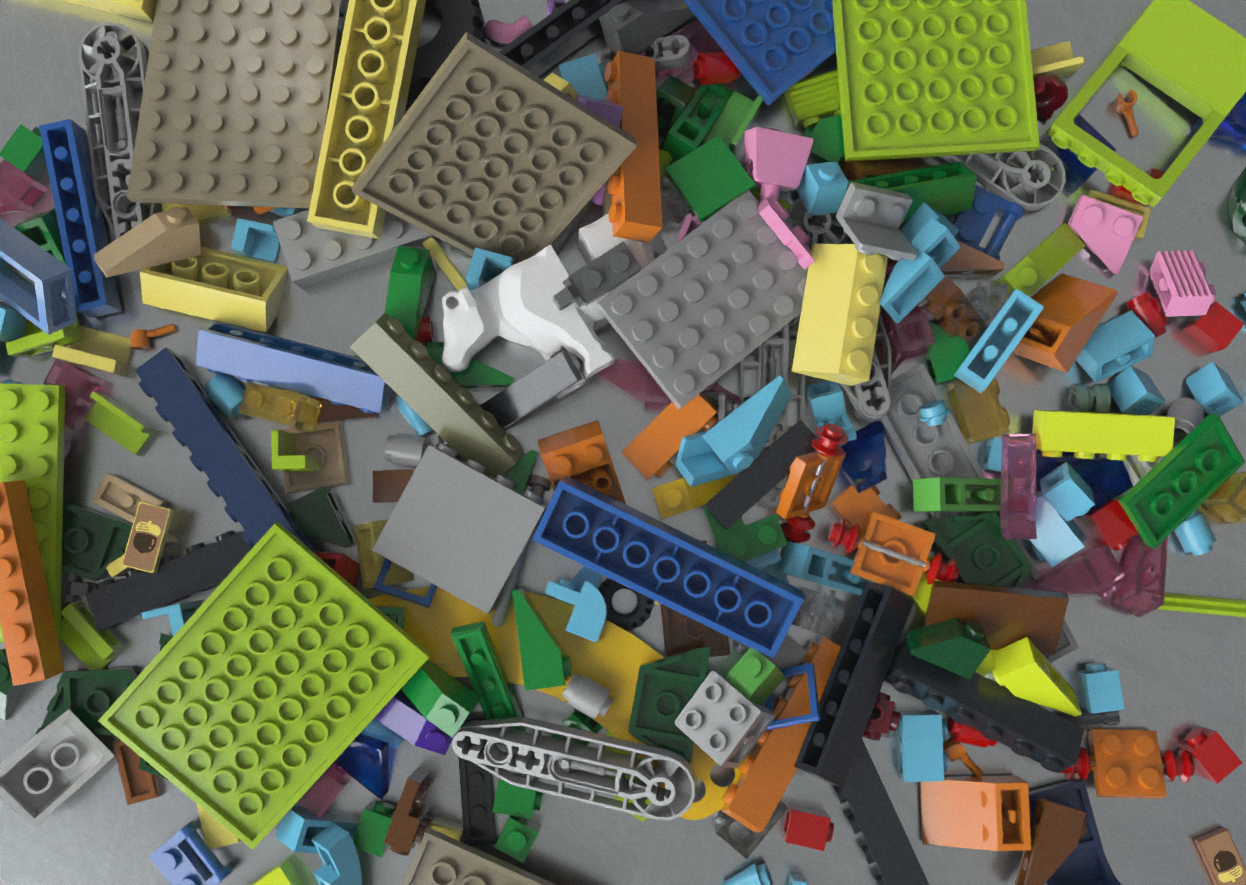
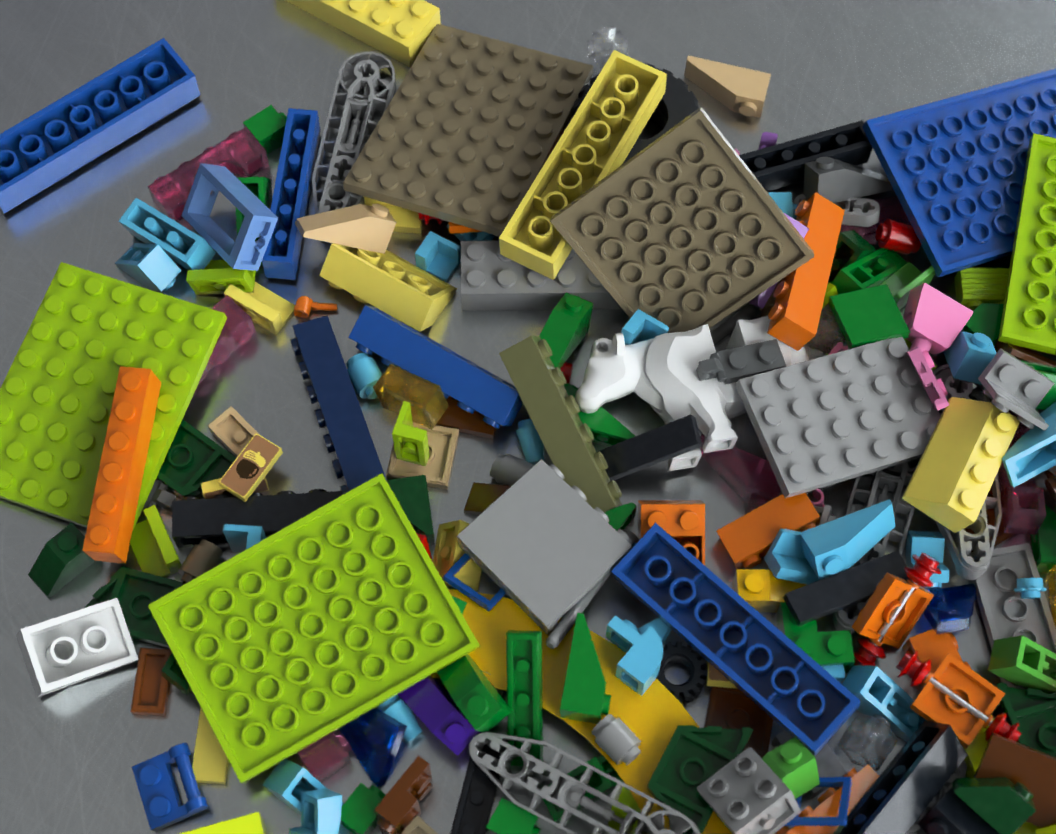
camera: 15 degrees right, 20 degrees down
lime panel [84,391,158,456] -> none
light yellow tile [422,237,467,291] -> none
none -> dark tan brick [178,540,223,584]

